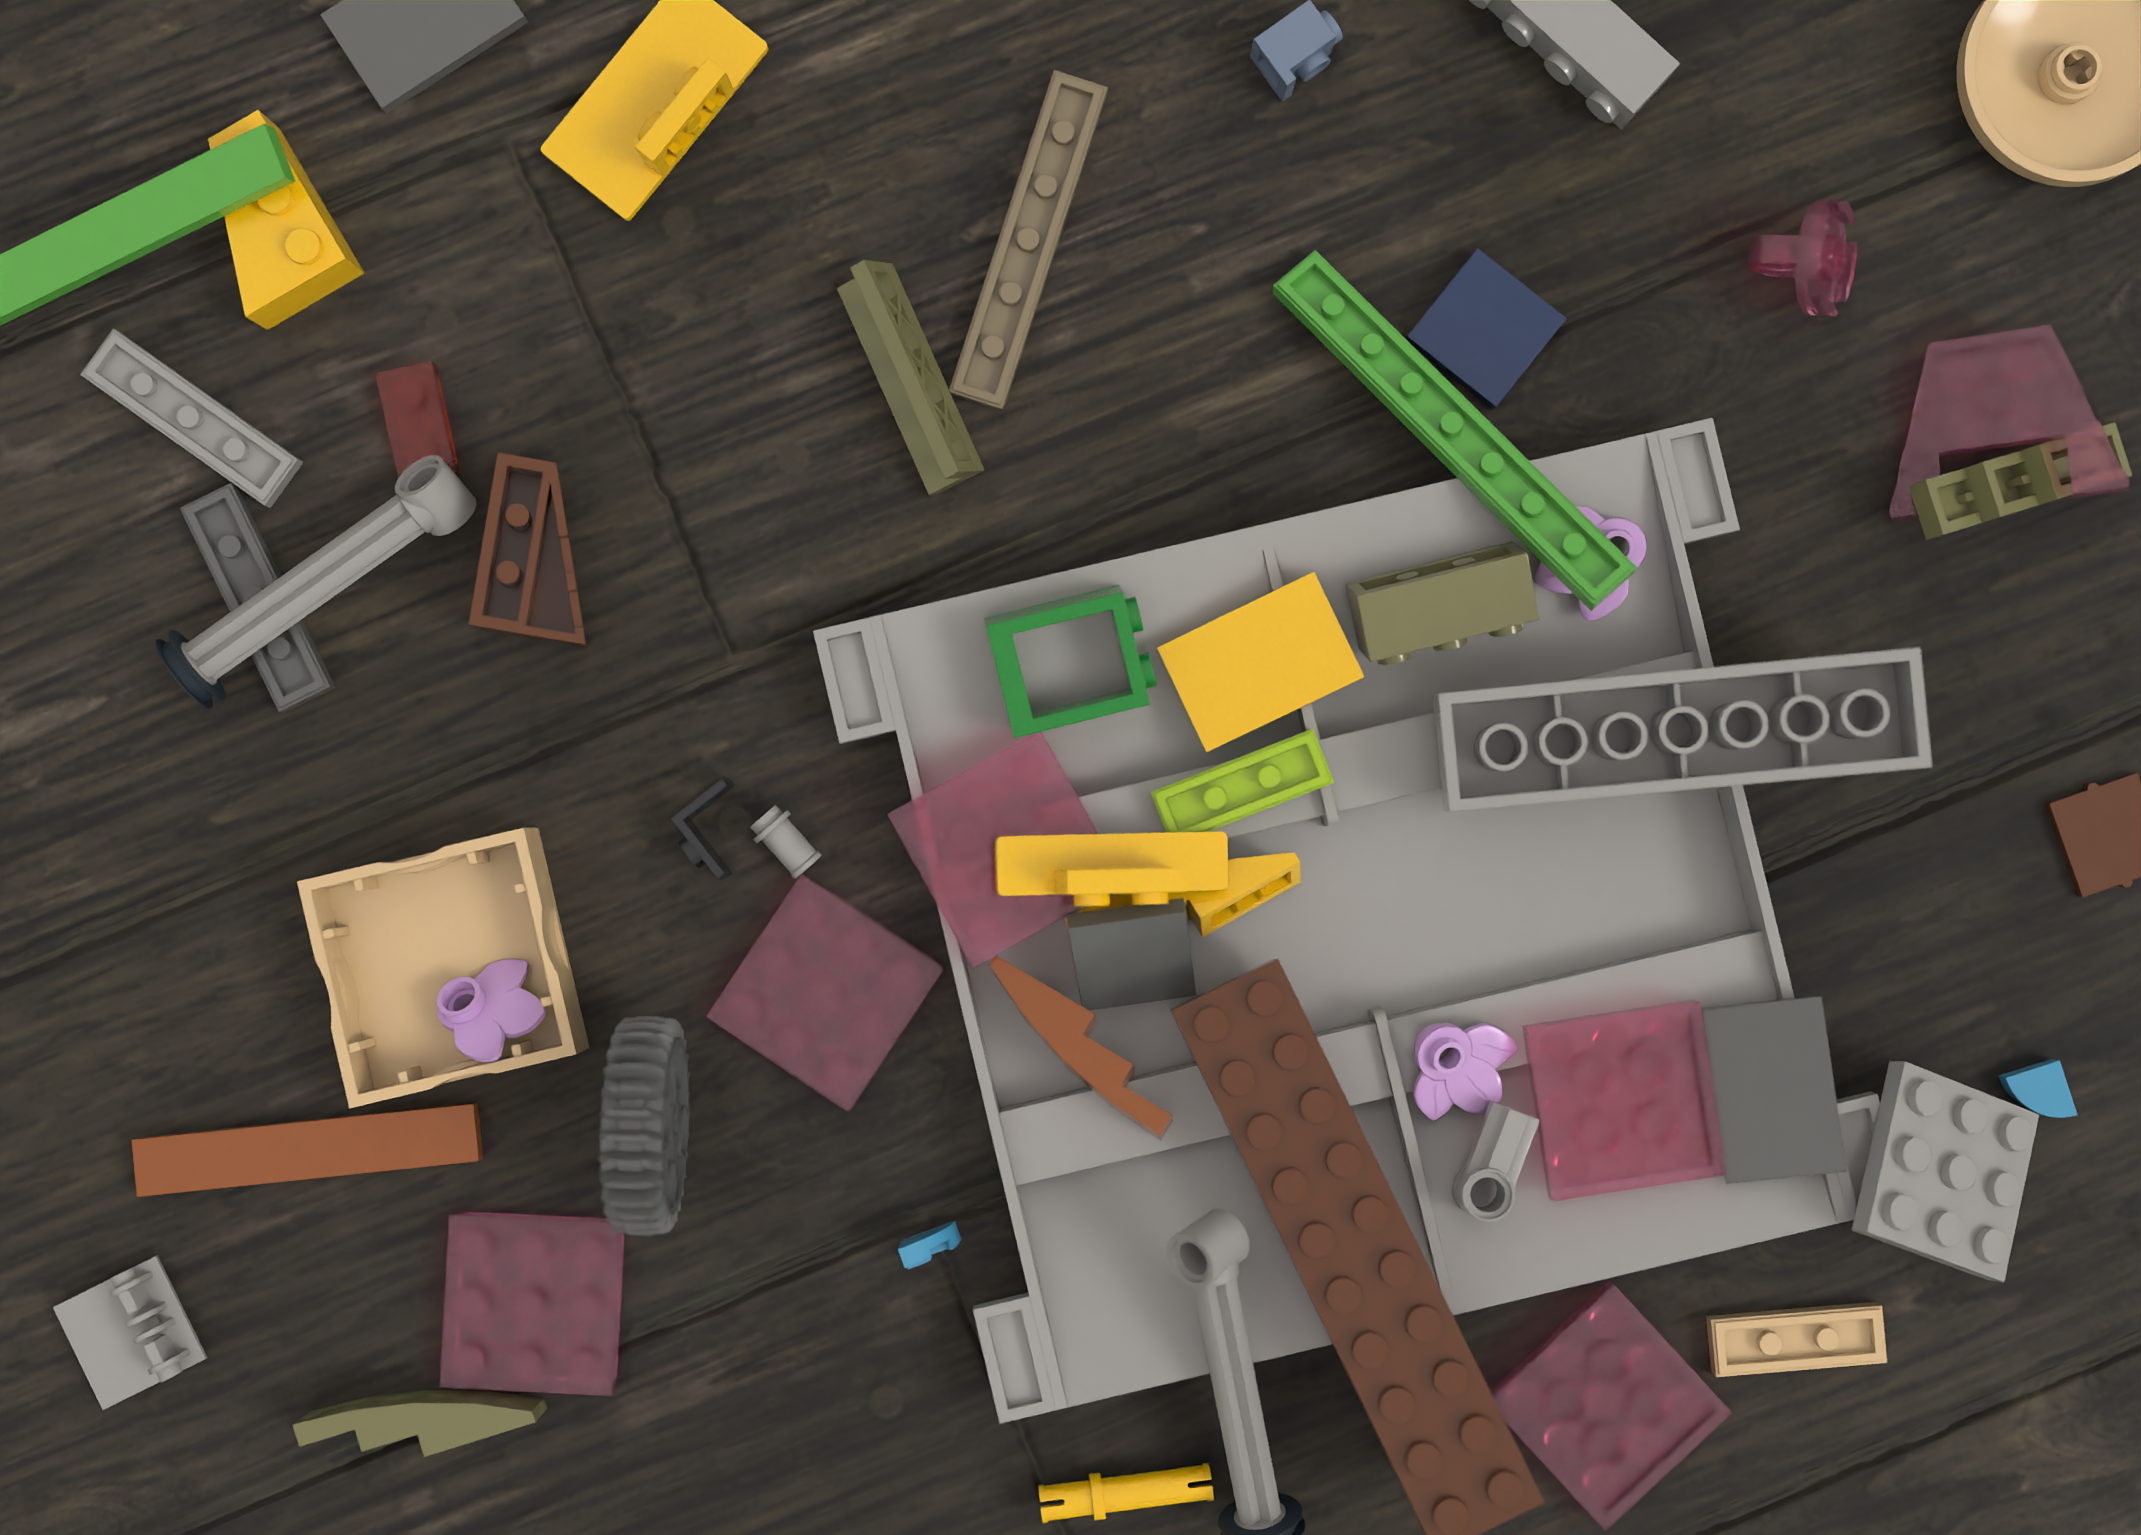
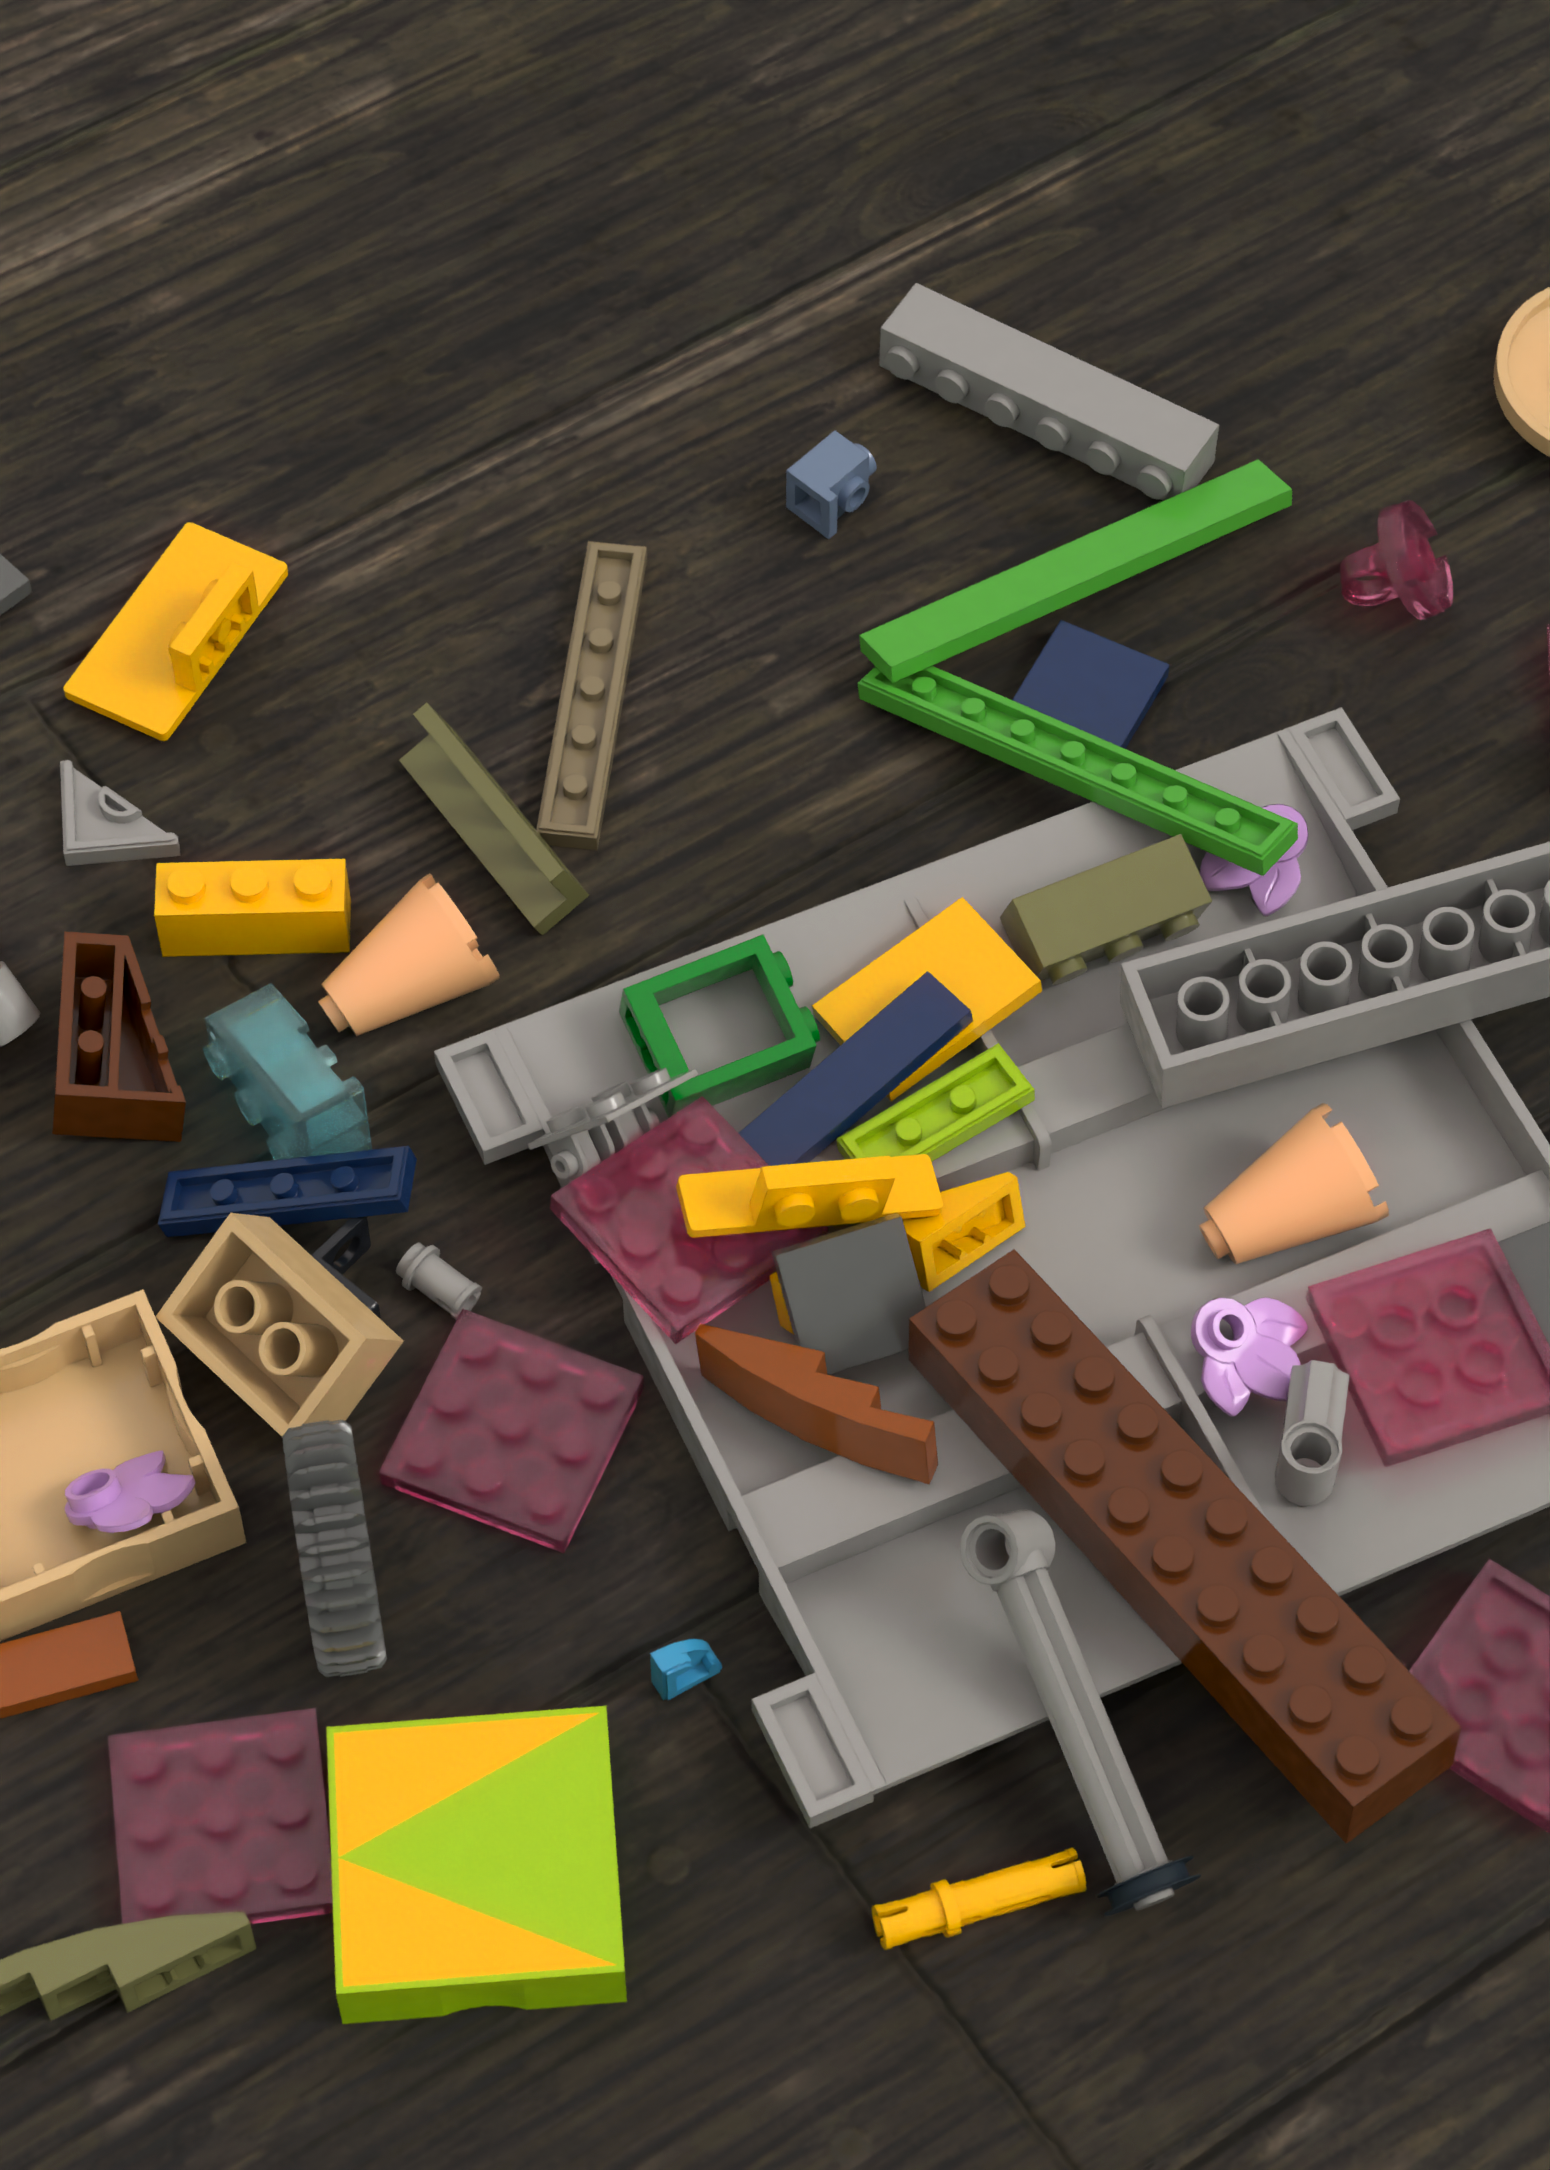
camera: 10 degrees left, 30 degrees down
none -> light grey tile [60,760,180,866]
none -> yellow brick [154,859,351,957]
none -> tan brick [155,1213,404,1437]
none -> dark blue tile [158,1146,417,1237]
none -> clear light blue wedge [203,983,372,1160]
none -> light nougat cone [318,873,500,1036]
none -> tile [326,1706,627,2024]
none -> light grey hinge [527,1067,698,1180]
none -> dark blue tile [737,971,973,1167]
none -> bright green tile [860,459,1292,683]
none -> light nougat cone [1199,1103,1389,1264]

